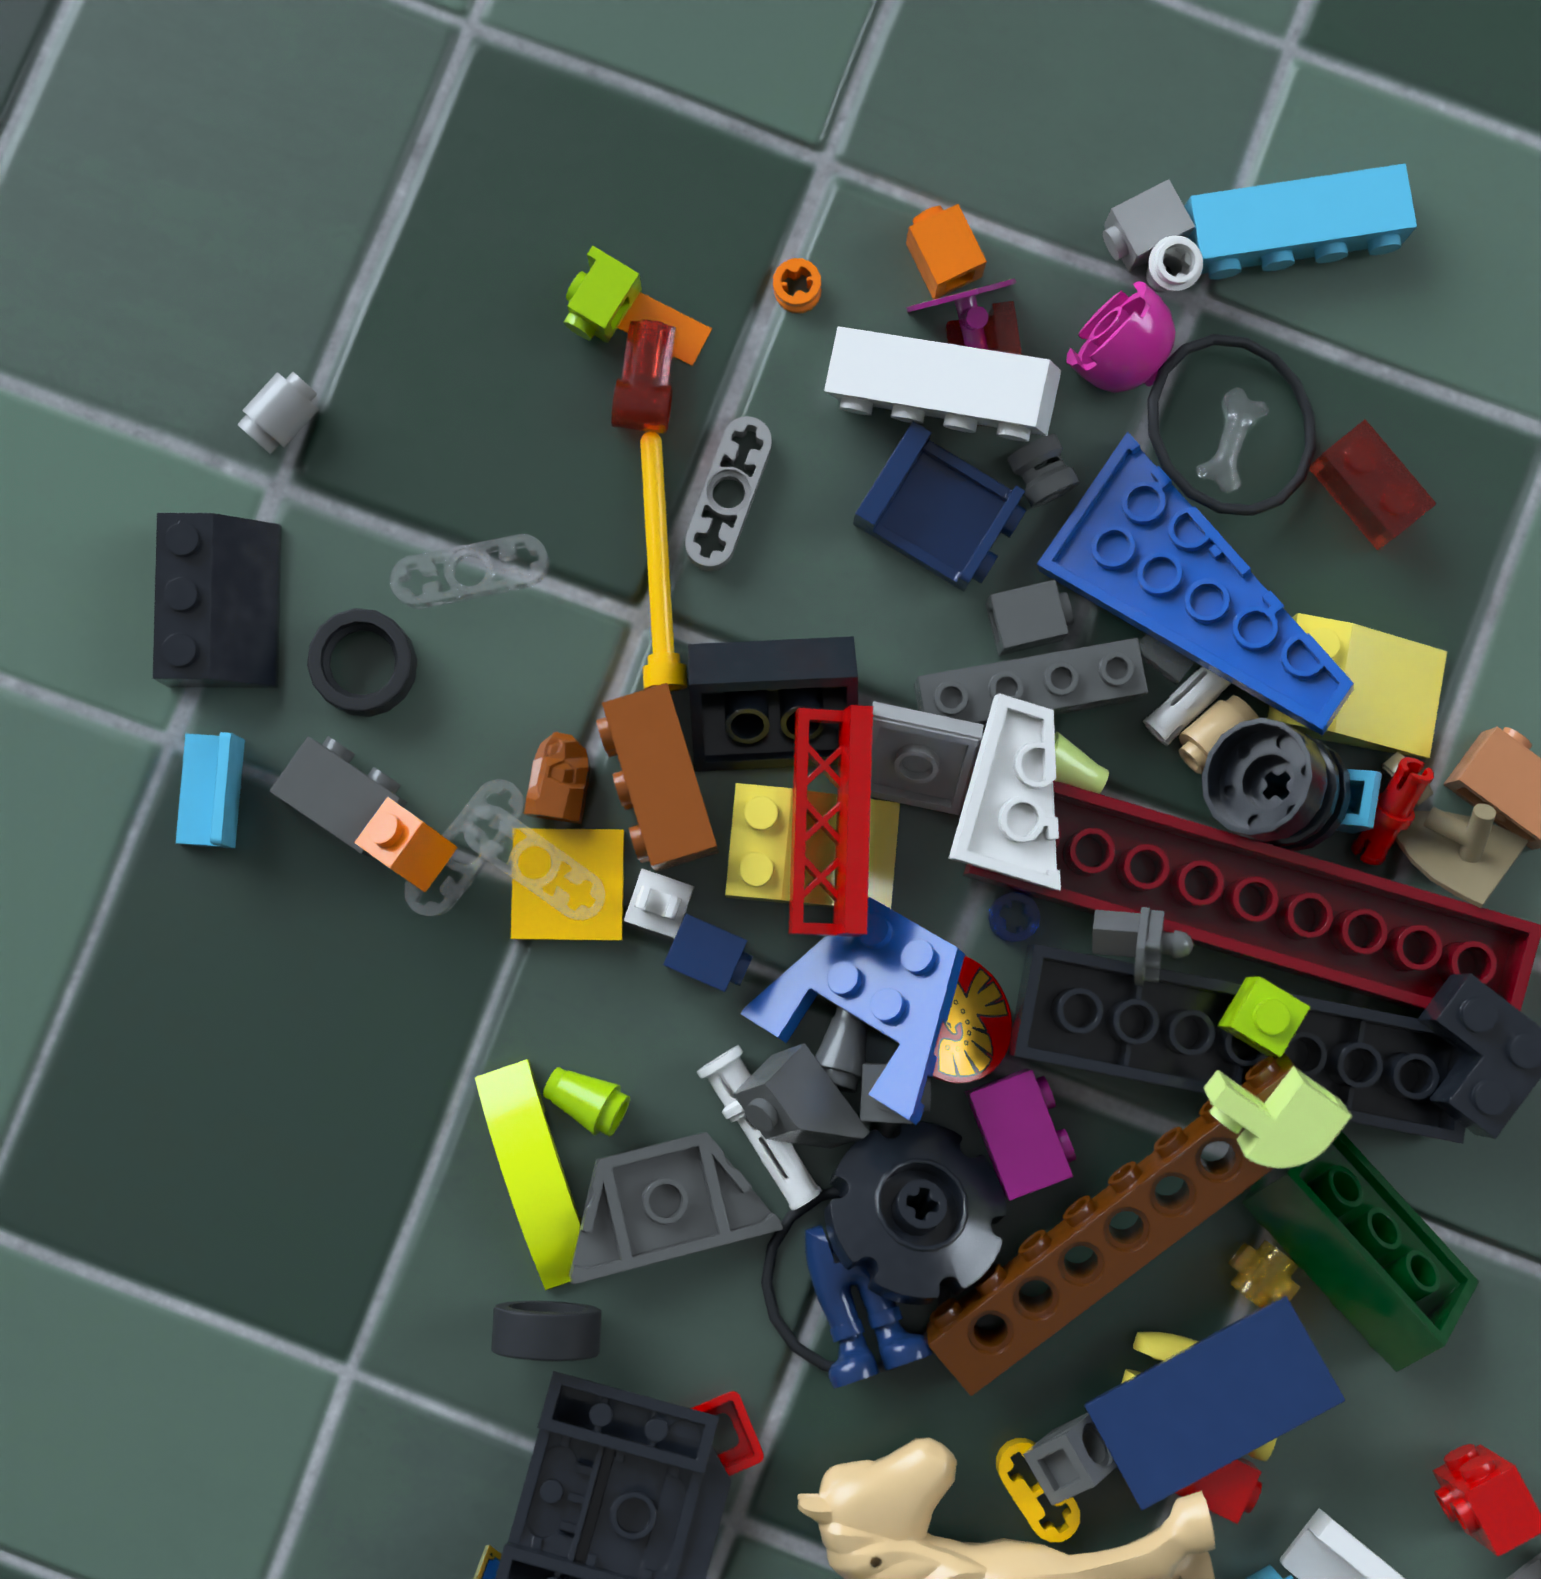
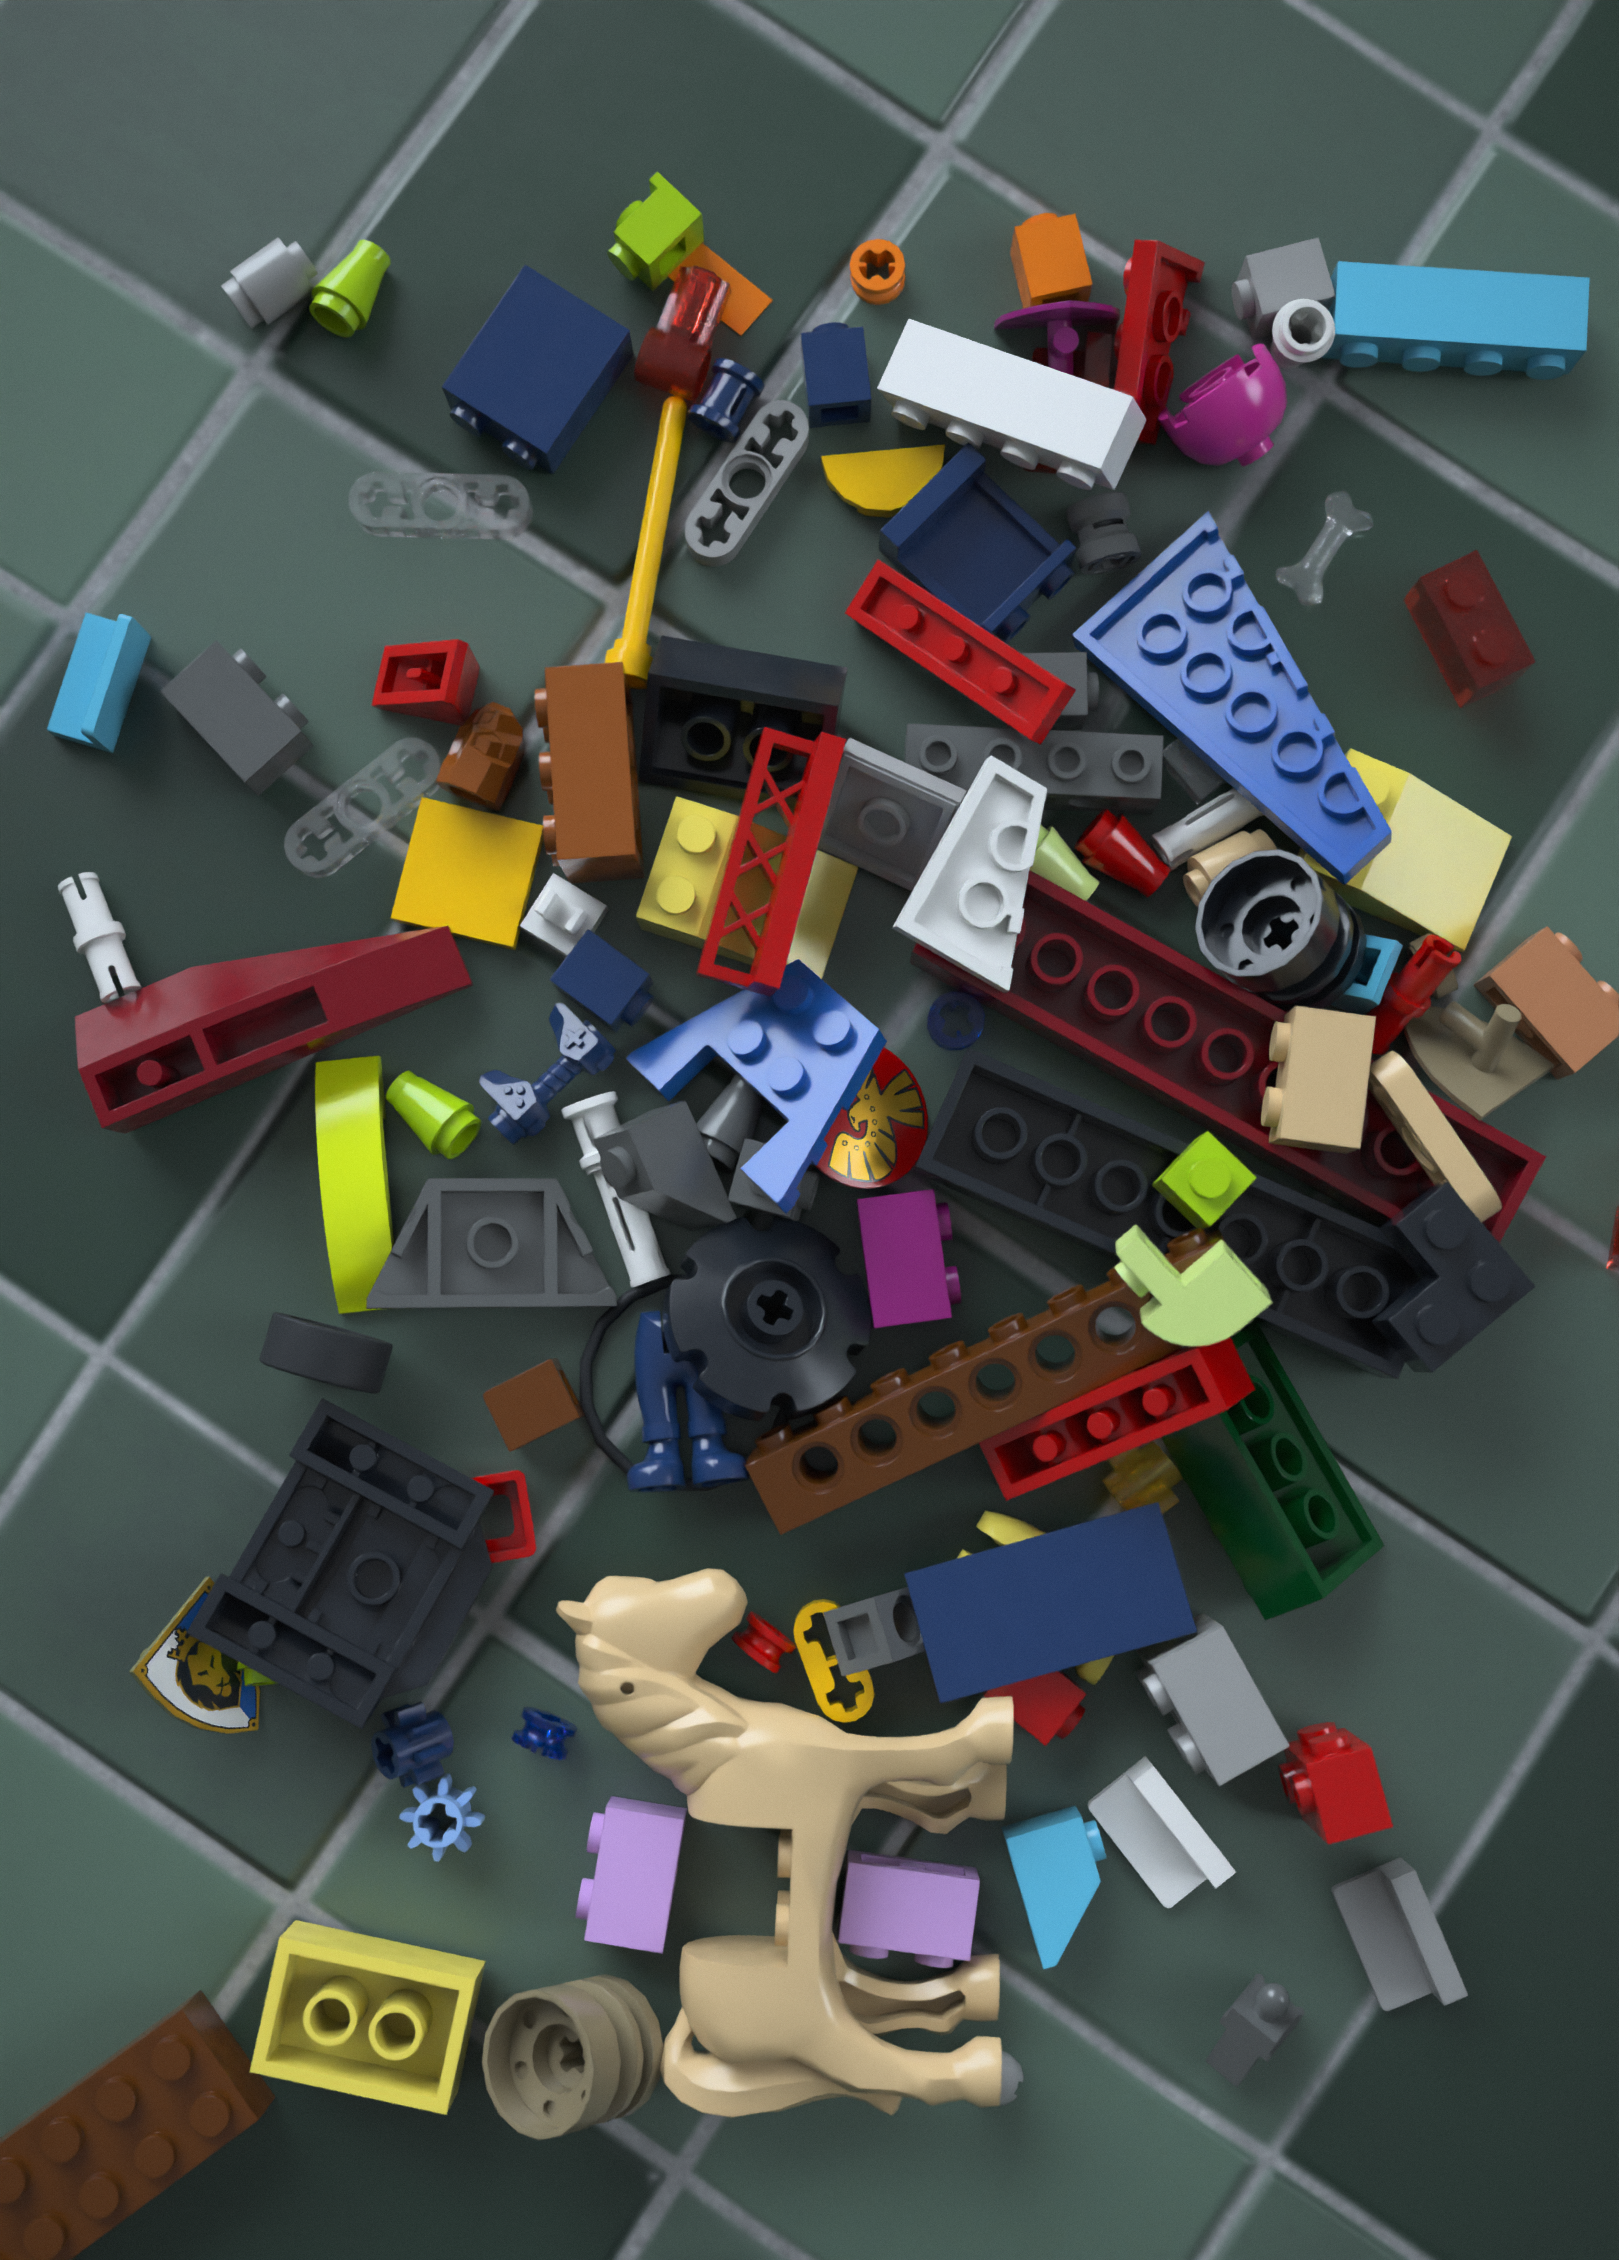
camera: 20 degrees right, 0 degrees up
black slope [153,513,282,688] -> none
black tyre [307,608,417,717] -> none
orange brick [354,797,458,893] -> none
clear beam [463,805,606,920] -> none
dark grey piece [1092,907,1194,986] -> none
black piece [1147,334,1316,516] -> none
none -> white pin [58,872,141,1003]
none -> dark red wedge [75,926,474,1134]
none -> lime cone [309,240,391,337]
none -> red slope [371,639,480,726]
none -> dark blue brick [442,264,634,475]
none -> dark blue piece [479,1003,617,1145]
none -> reddish brown panel [483,1358,585,1452]
none -> dark blue bush [688,358,765,443]
none -> red bush [731,1611,796,1674]
none -> dark blue brick [801,322,871,428]
none -> yellow tile [821,445,945,518]
none -> red plate [845,559,1076,745]
none -> red brick [979,1337,1255,1501]
none -> red cone [1074,808,1171,898]
none -> red wing [1112,239,1205,445]
none -> light grey brick [1135,1613,1289,1786]
none -> tan brick [1261,1006,1376,1154]
none -> tan beam [1368,1051,1502,1222]

